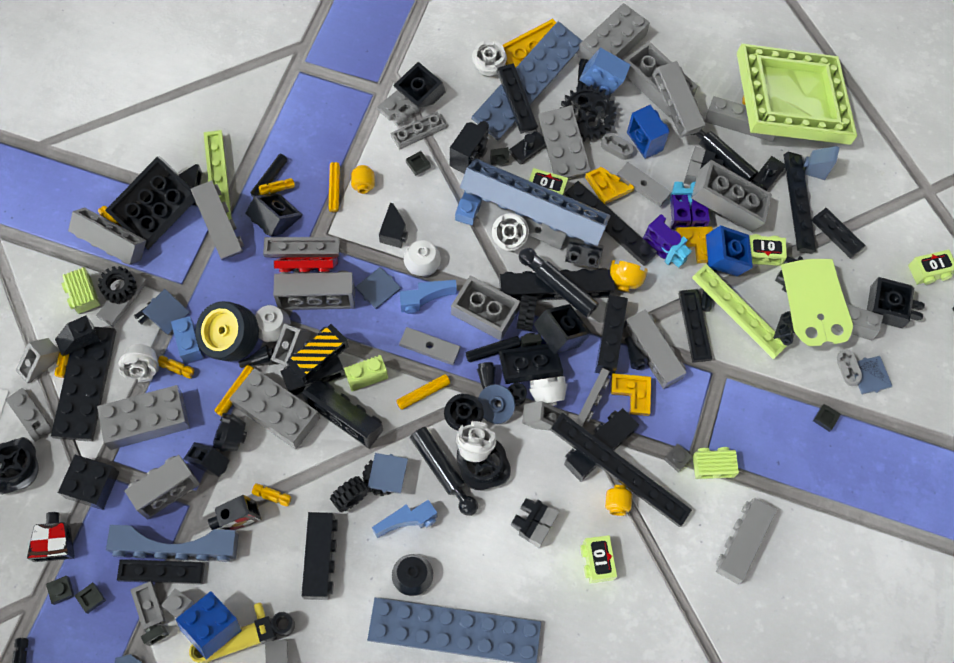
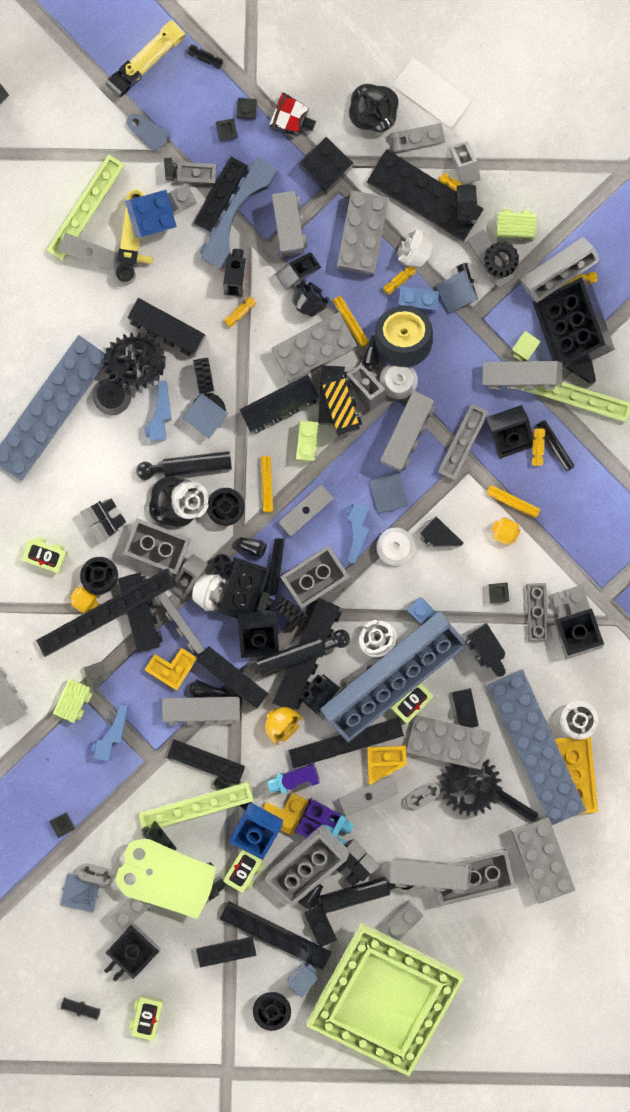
camera: 125 degrees right, 20 degrees up
red plate [274,257,338,272] -> none
sand blue dish [478,385,515,424] -> none
pearl dark grey plate [490,147,510,165] -> none
black tile [496,63,538,134] -> none
medium blue brick [579,47,631,96] -> none
blue brick [627,104,669,159] -> none
none -> black cone [80,557,118,594]
none -> medium blue slope [91,704,129,761]
none -> black gear [104,332,166,391]
none -> light grey brick [123,518,192,575]
none -> black cone [253,992,291,1031]
none -> yellowish green brick [511,331,541,361]

